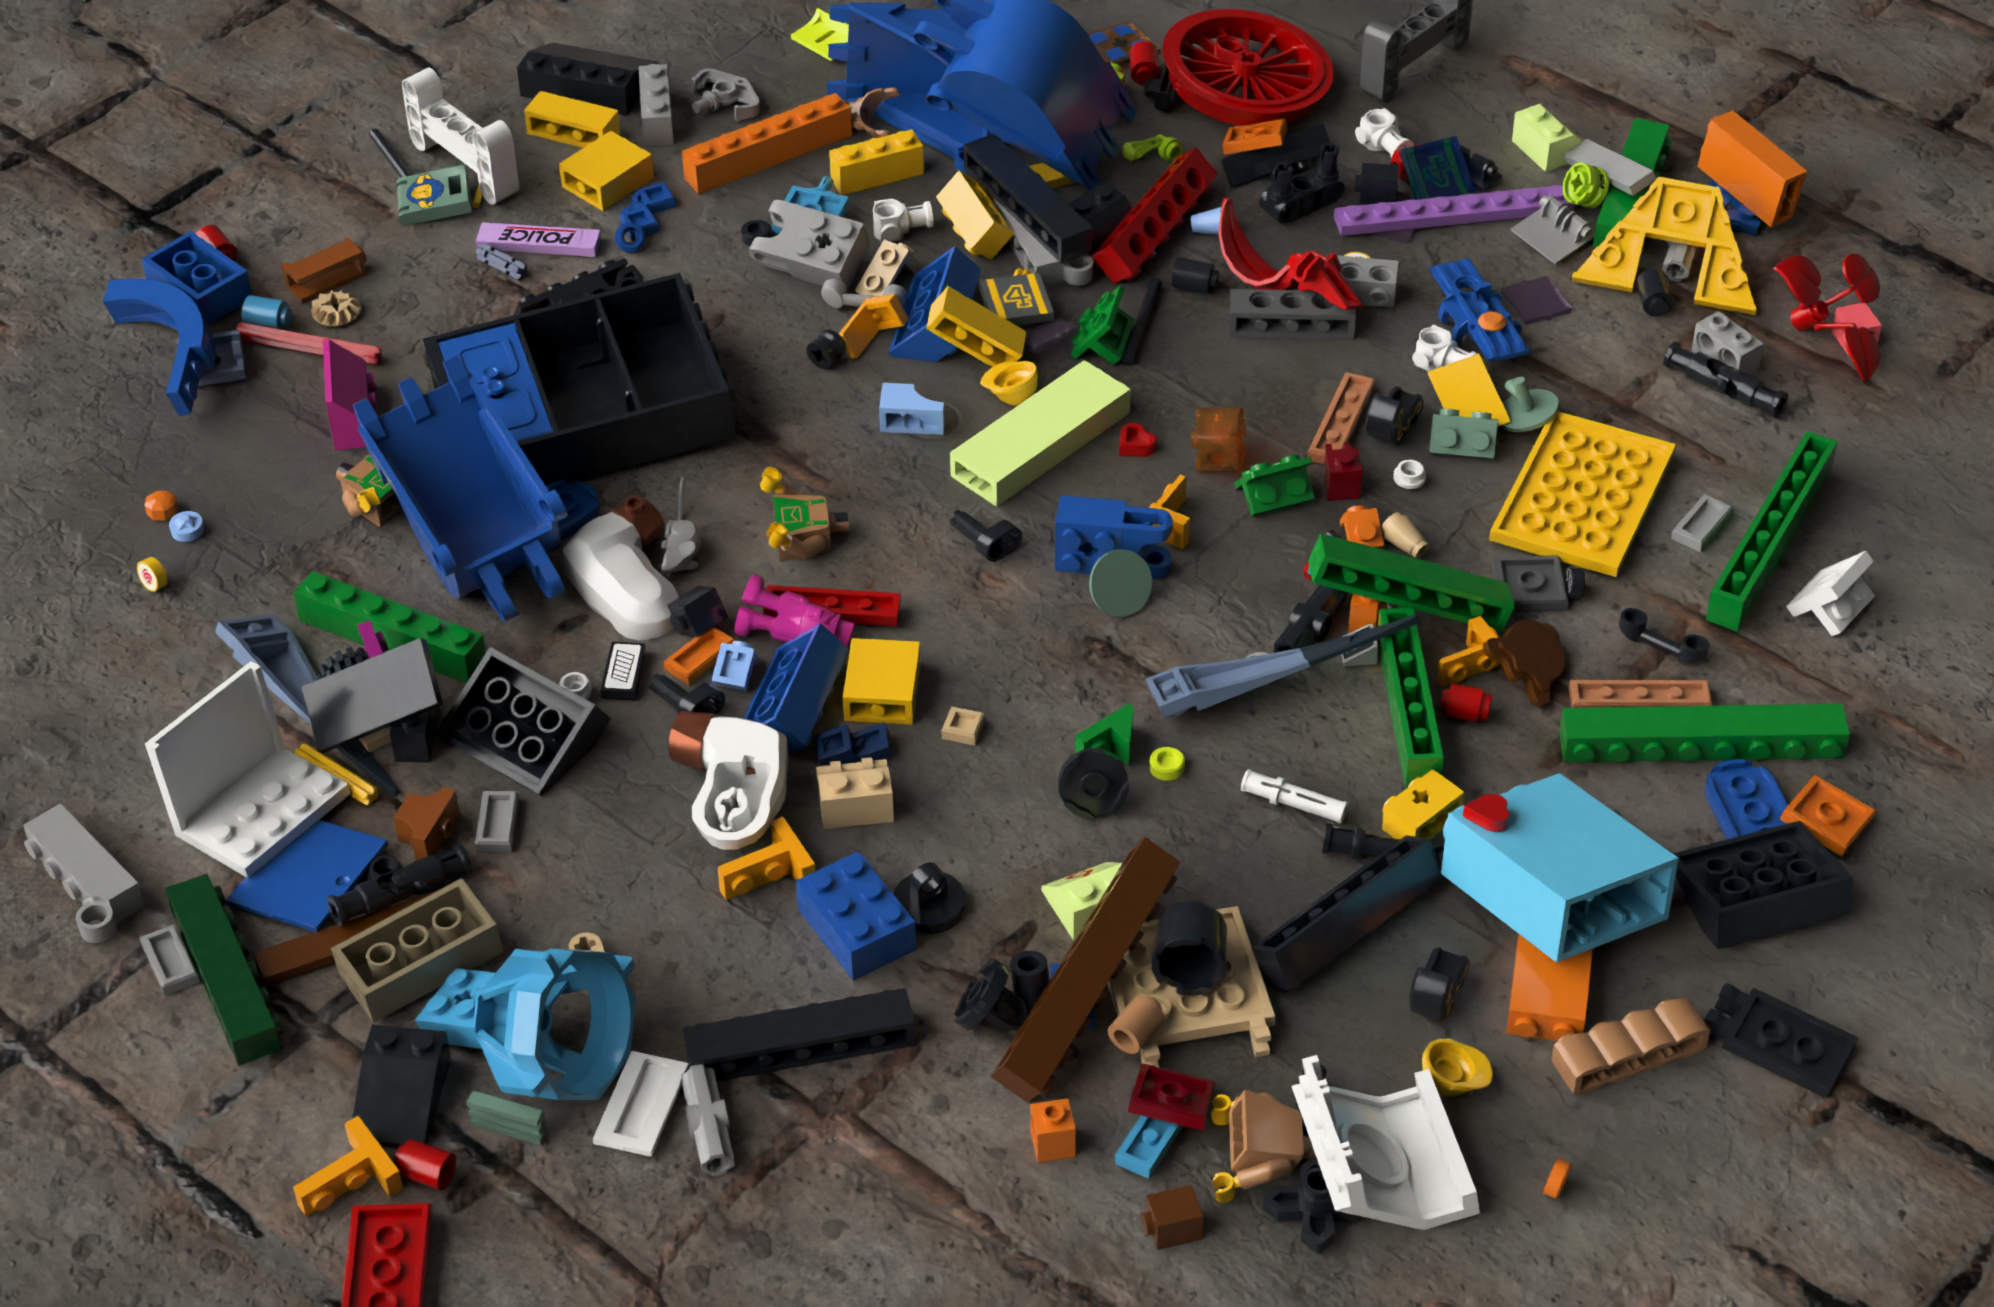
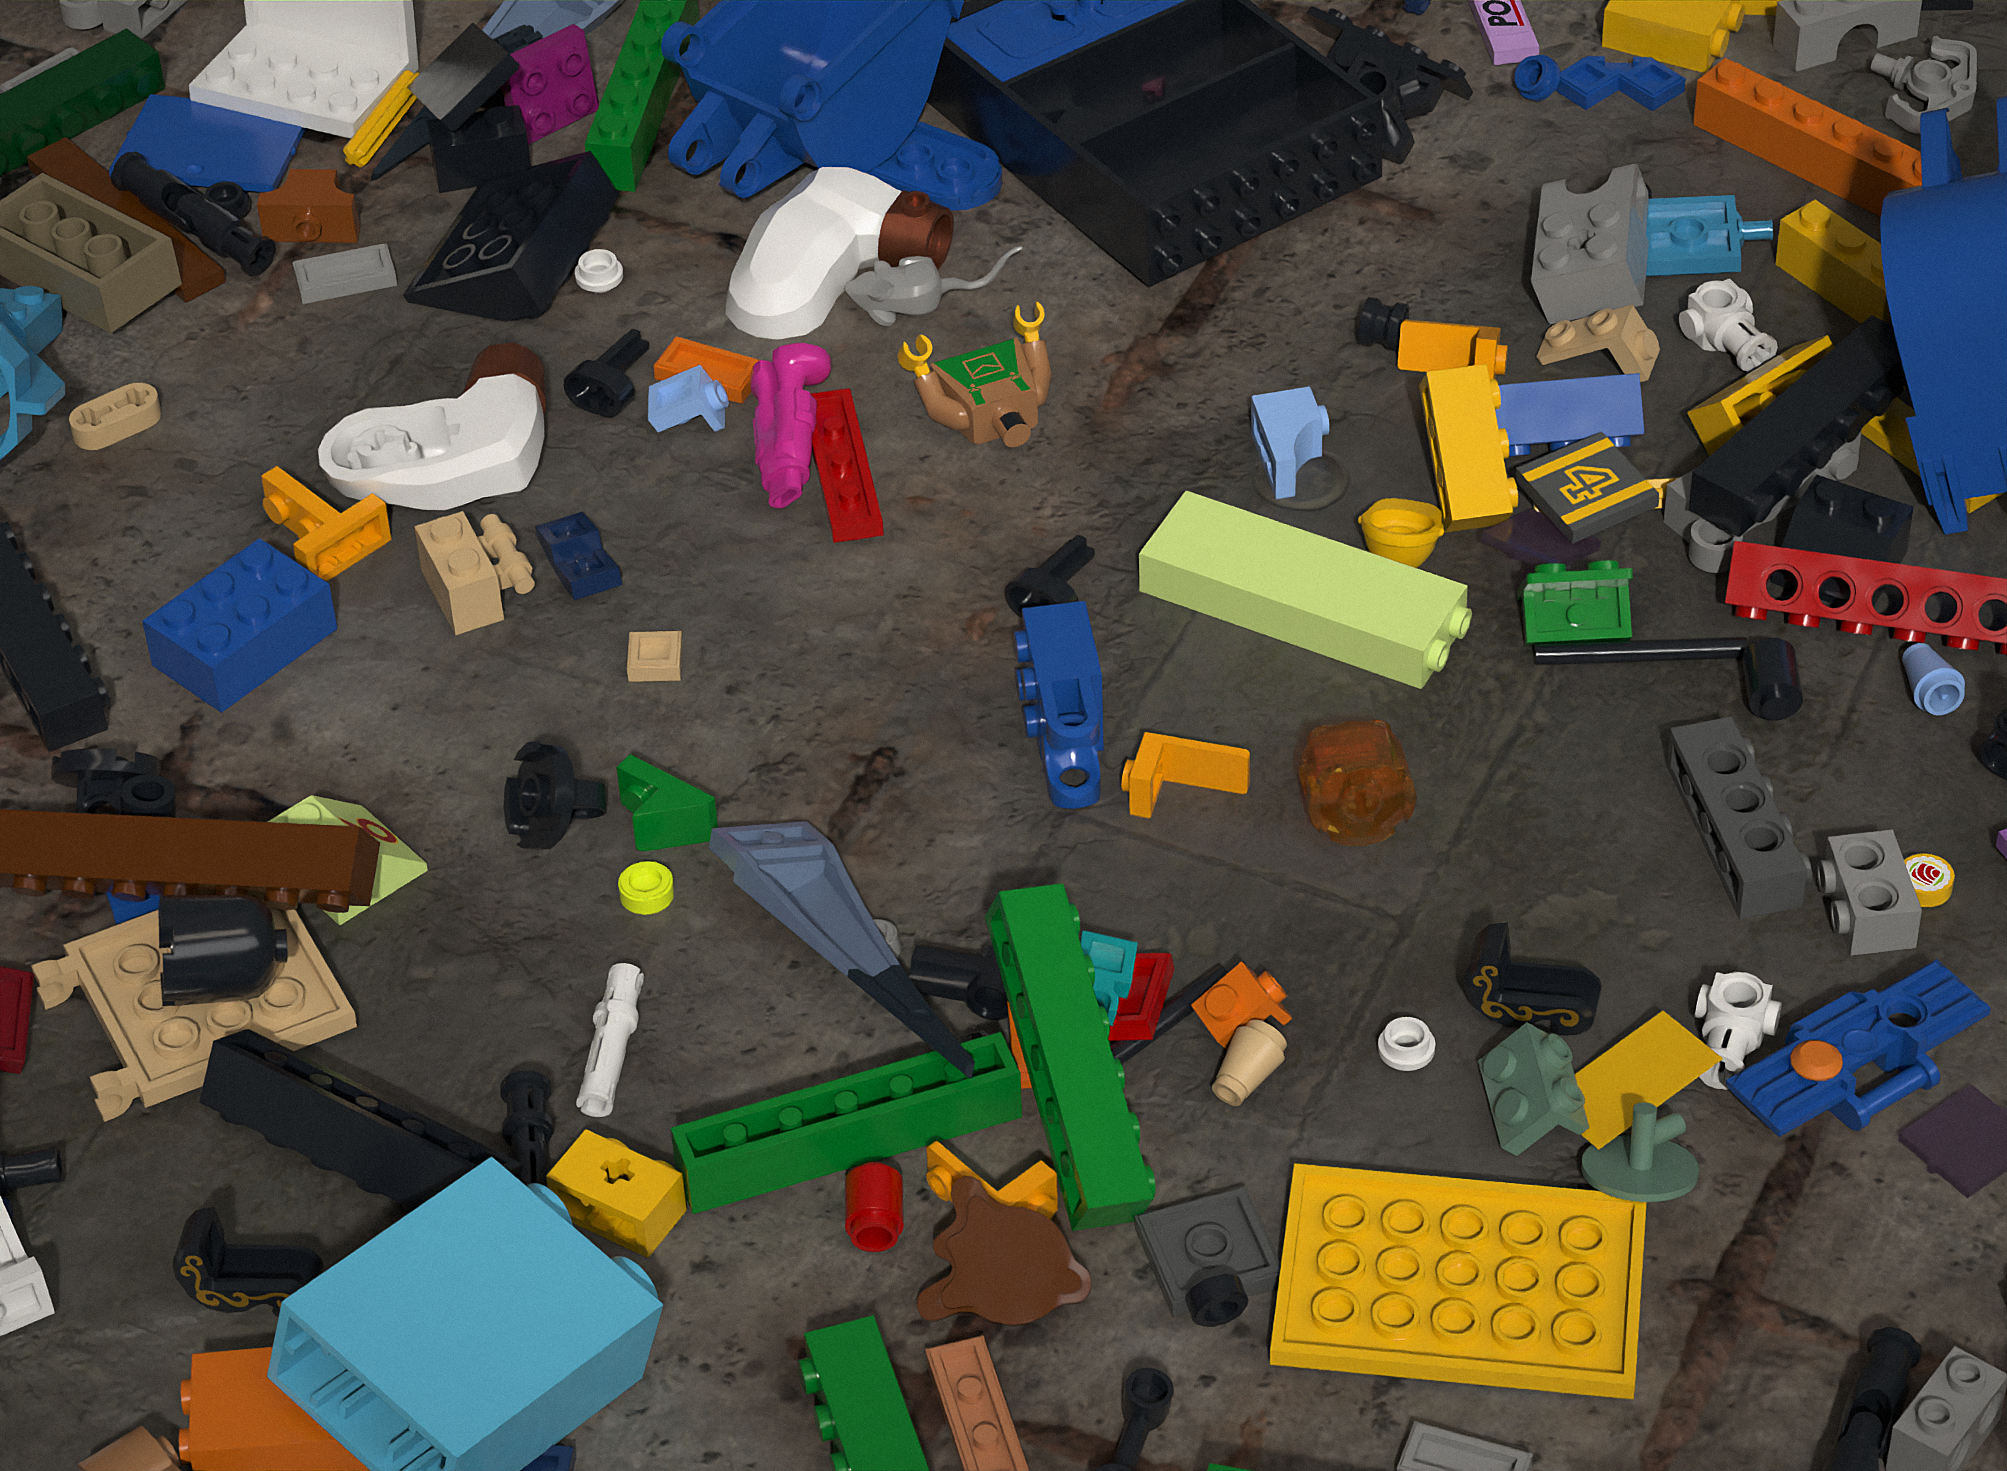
camera: 75 degrees right, 0 degrees up
tile [600,641,646,700] -> none
black brick [667,586,728,637] -> none
blue slope [744,623,849,754] -> none
light grey bar [821,279,907,309] -> none
yellow brick [843,638,921,725] -> none
black tile [894,862,965,934] -> none
sand green shield [1089,549,1152,617] -> none
medium nougat brick [1108,995,1165,1054] -> none
red tile [1119,423,1157,457] -> none
red piece [1218,198,1363,310] -> none
green bracket [1234,454,1315,516] -> none
nougat tile [1307,372,1376,464] -> none
dark red brick [1323,443,1363,501] -> none
yellow hat [1422,1038,1493,1097] -> none
red tile [1463,794,1509,832] -> none

